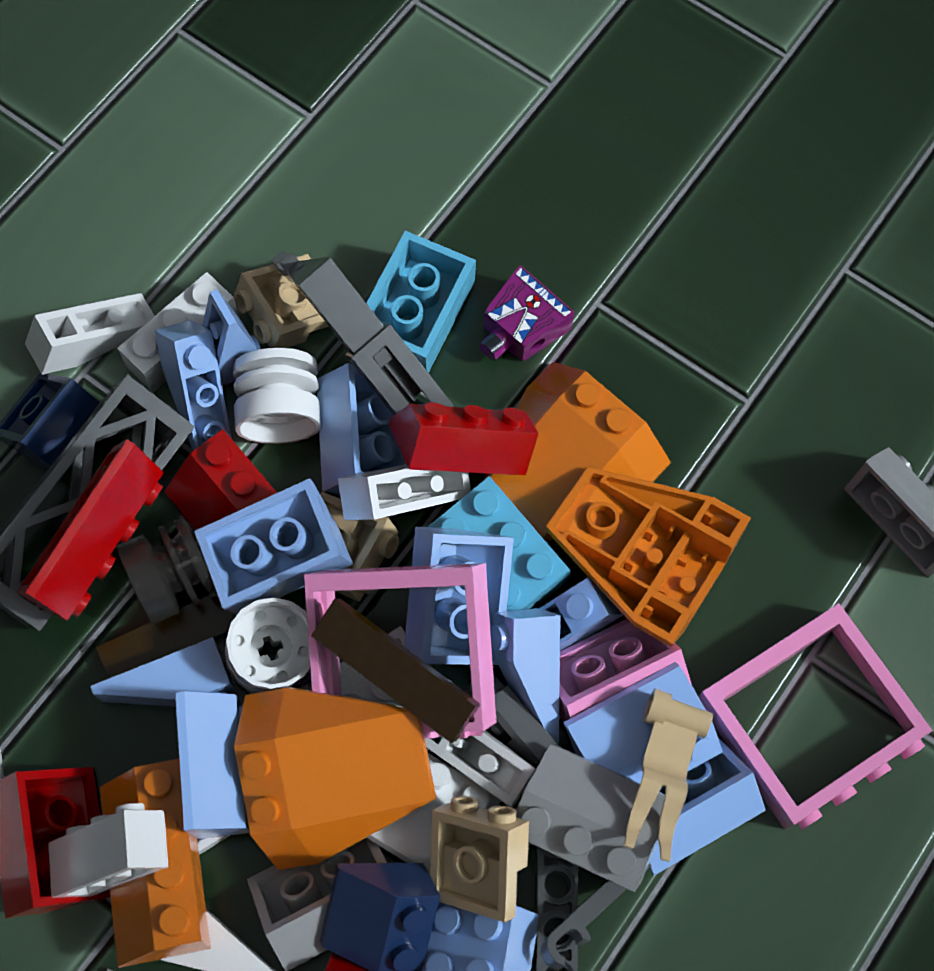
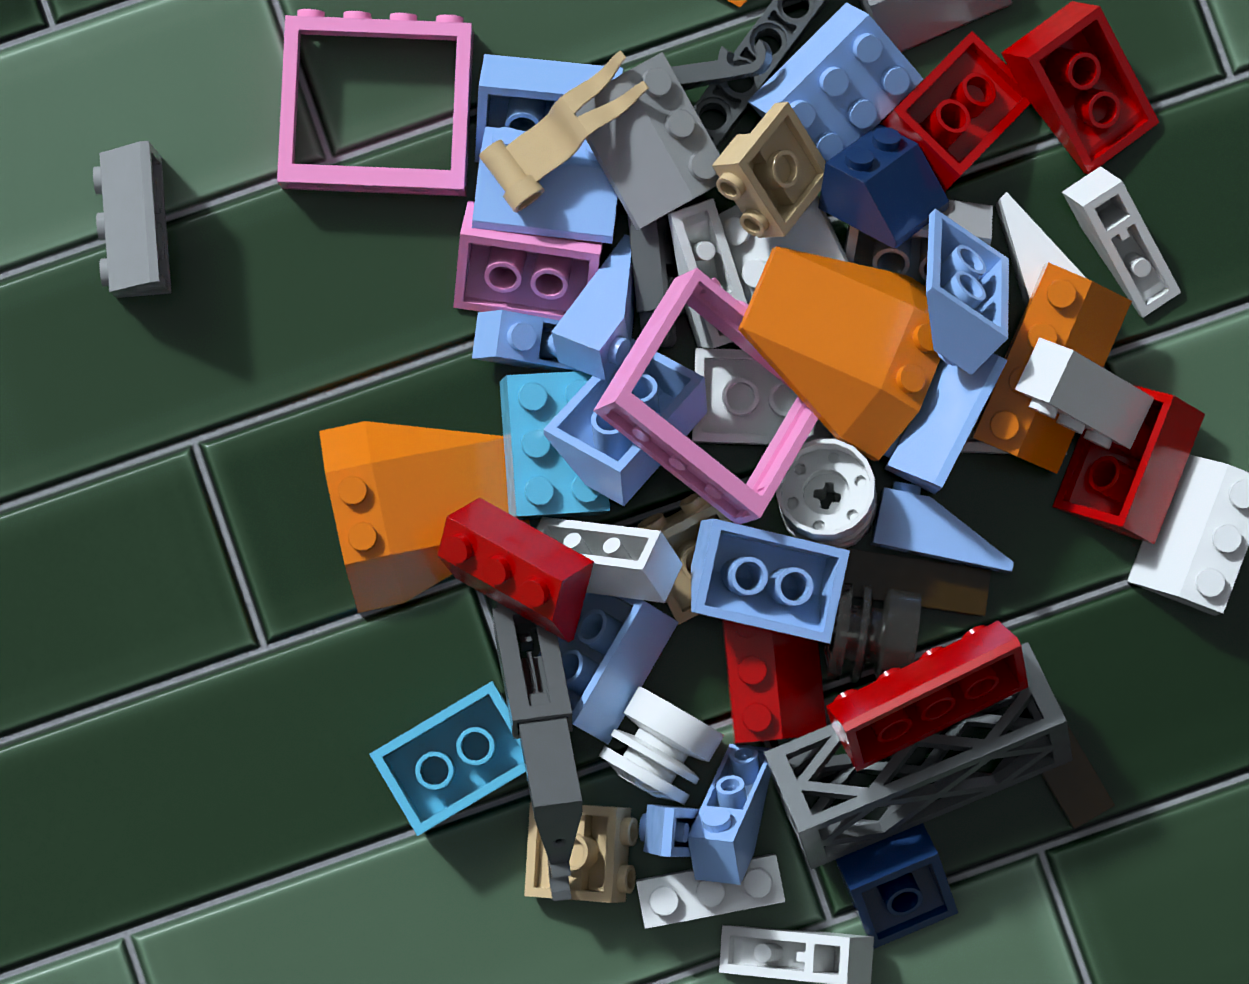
camera: 140 degrees left, 15 degrees up
dark brown tile [311,598,481,744] -> none
magenta torso [479,265,575,361] -> none
orange wedge [545,467,751,647] -> none
none -> light blue slope [926,209,1009,375]

